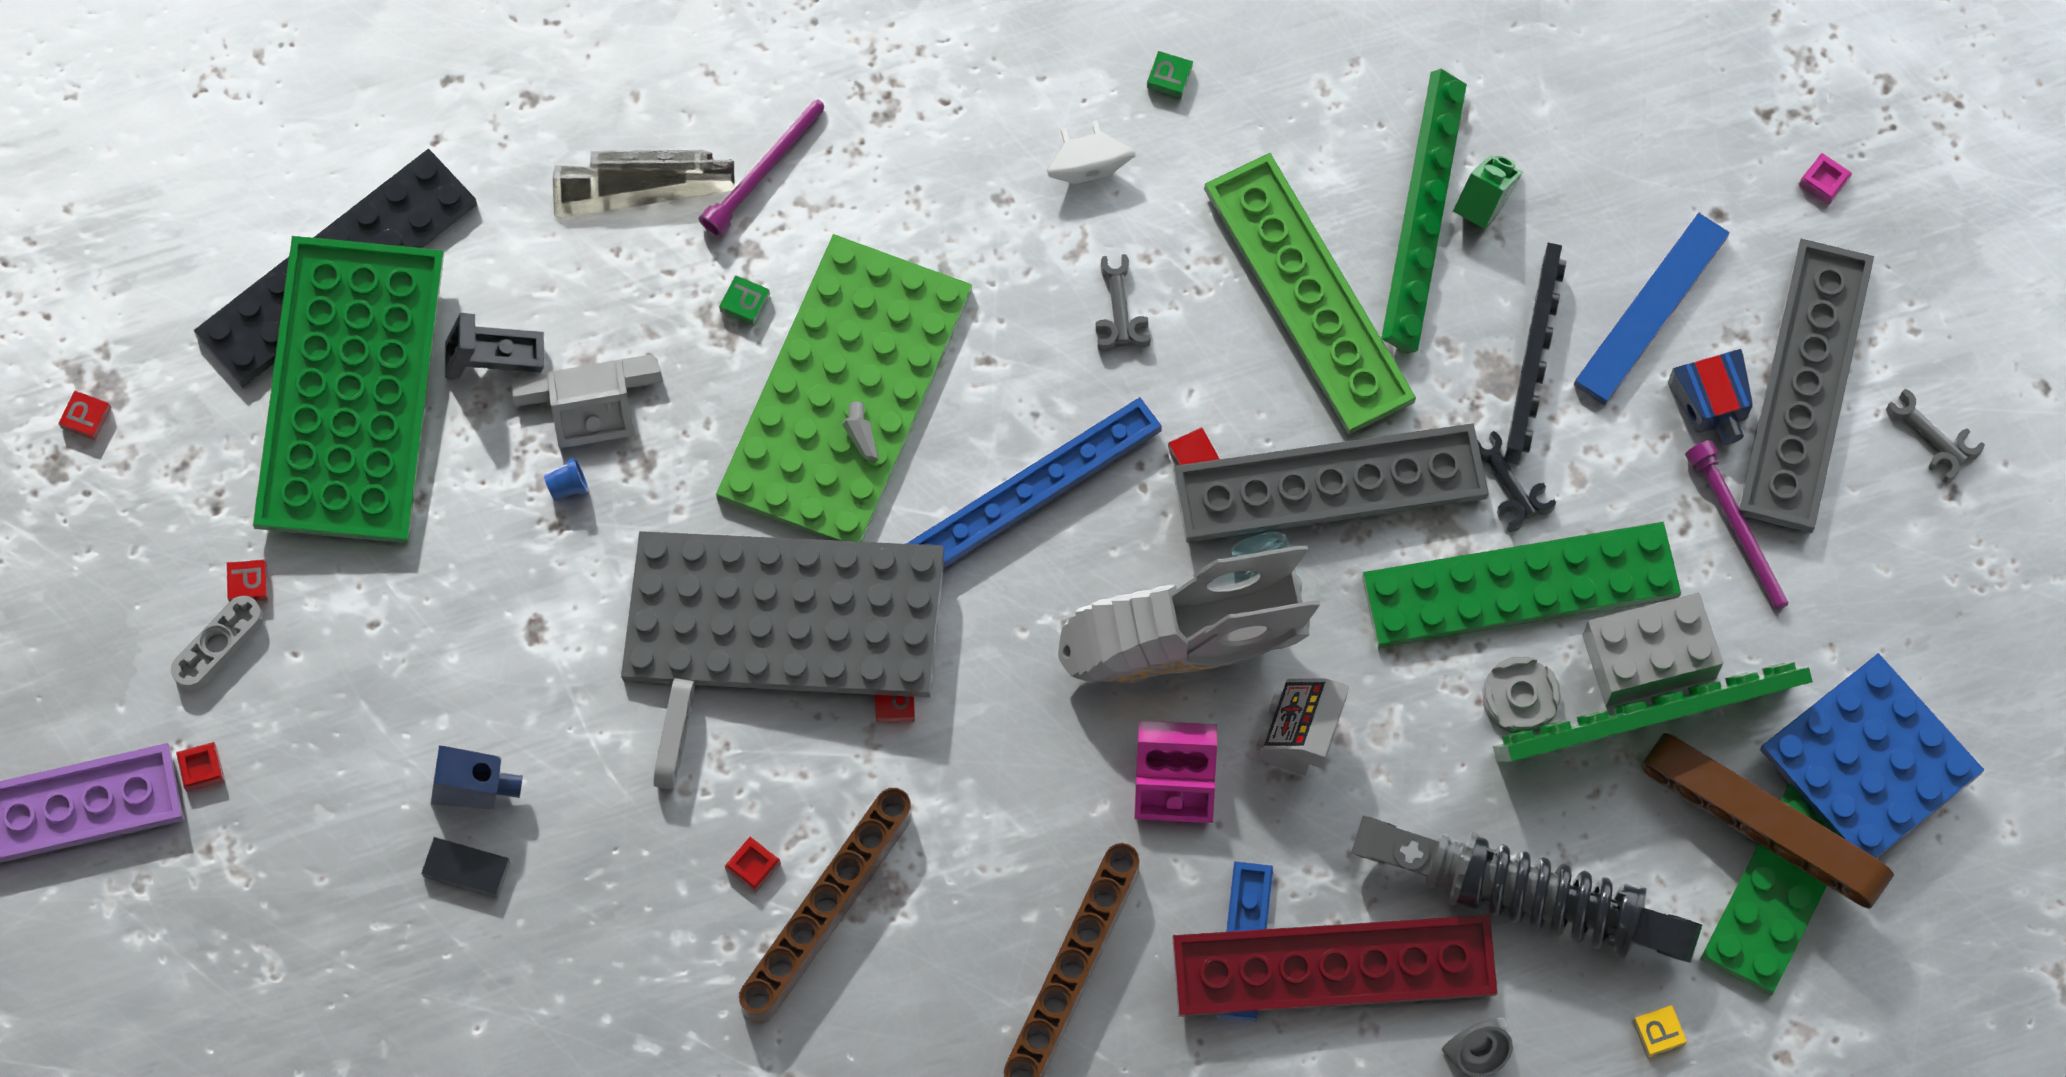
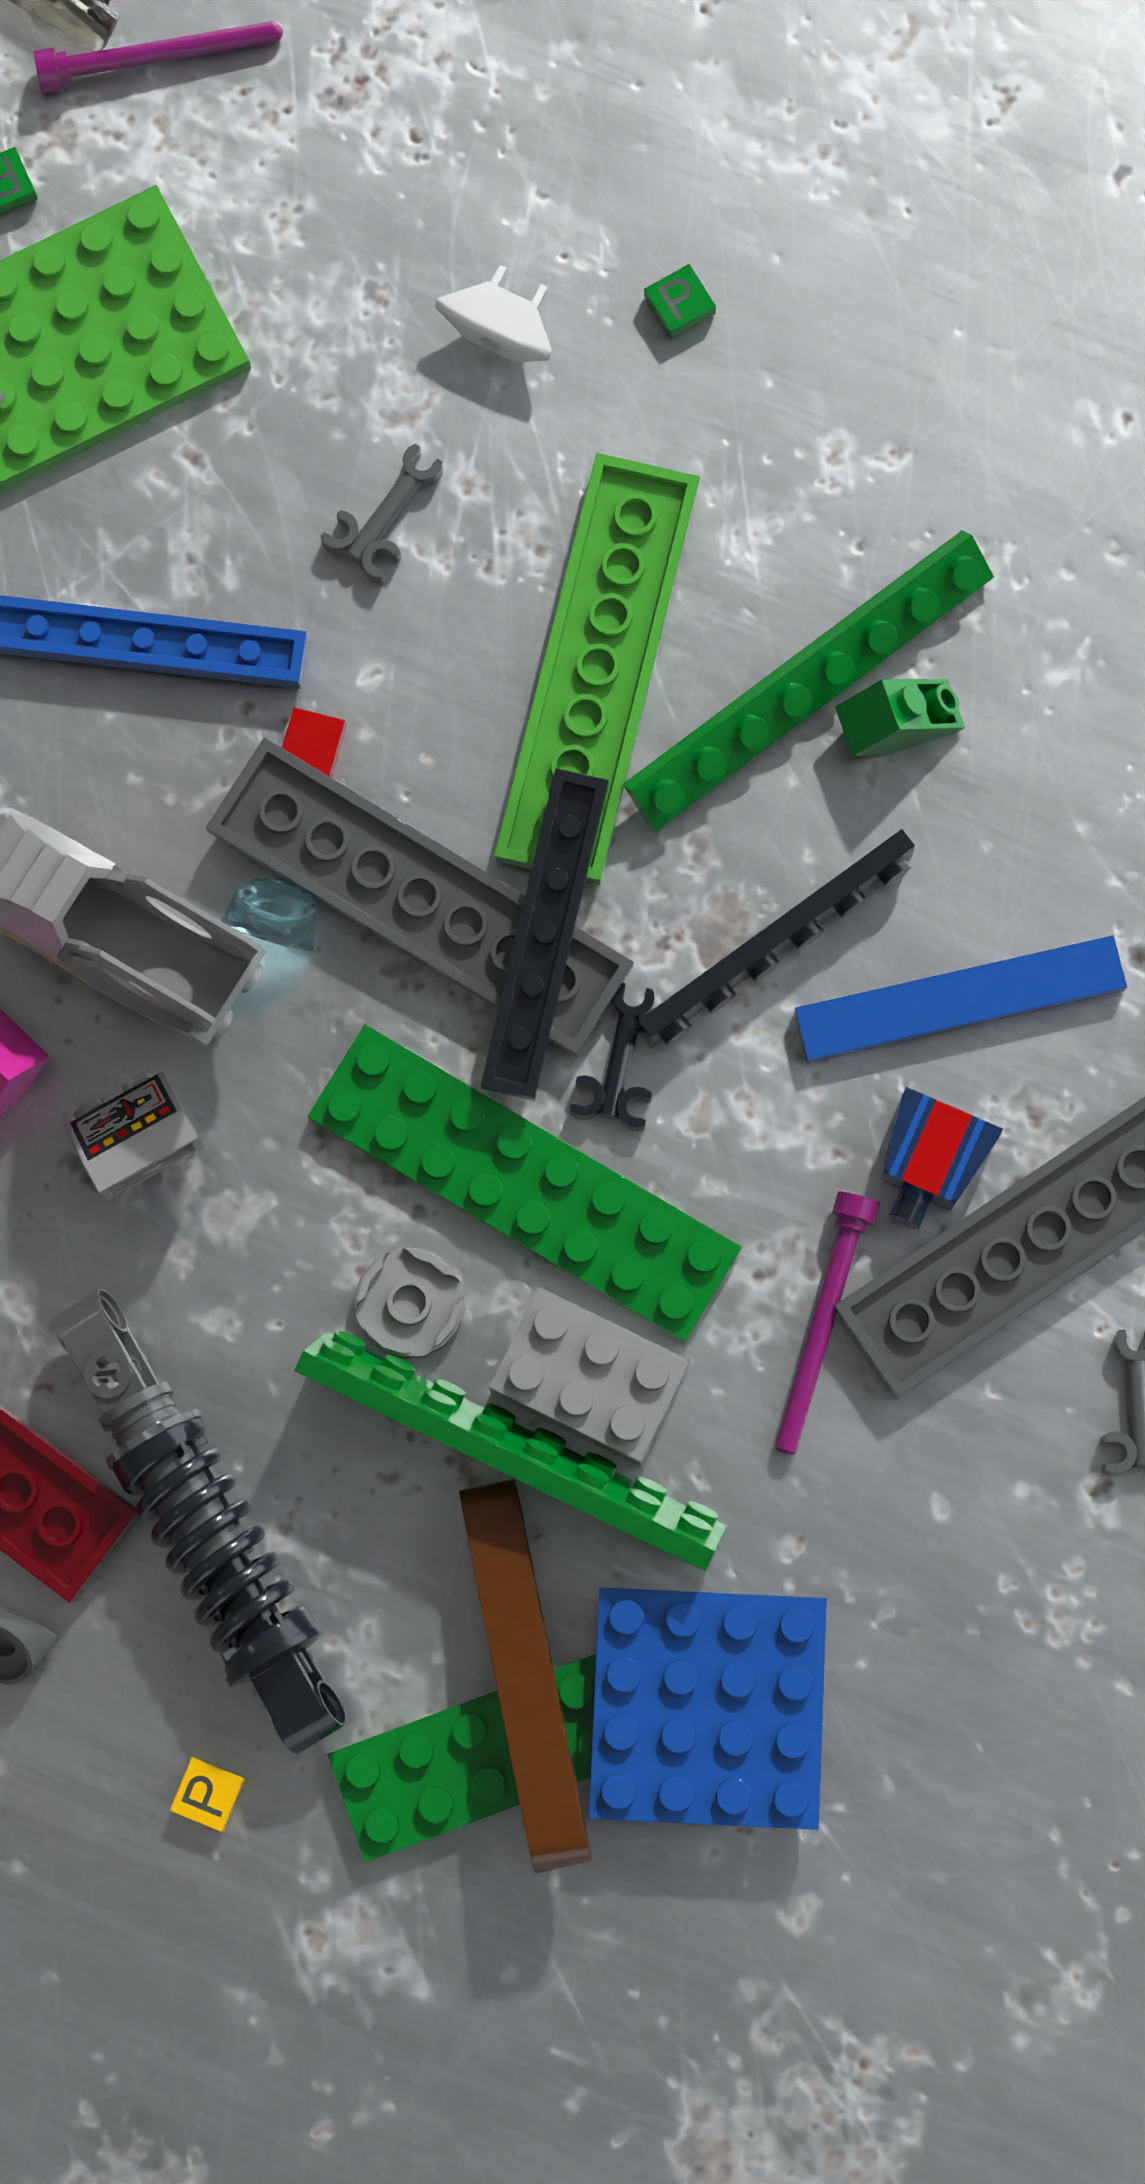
camera: 45 degrees right, 10 degrees up
none -> black plate [481,768,609,1101]

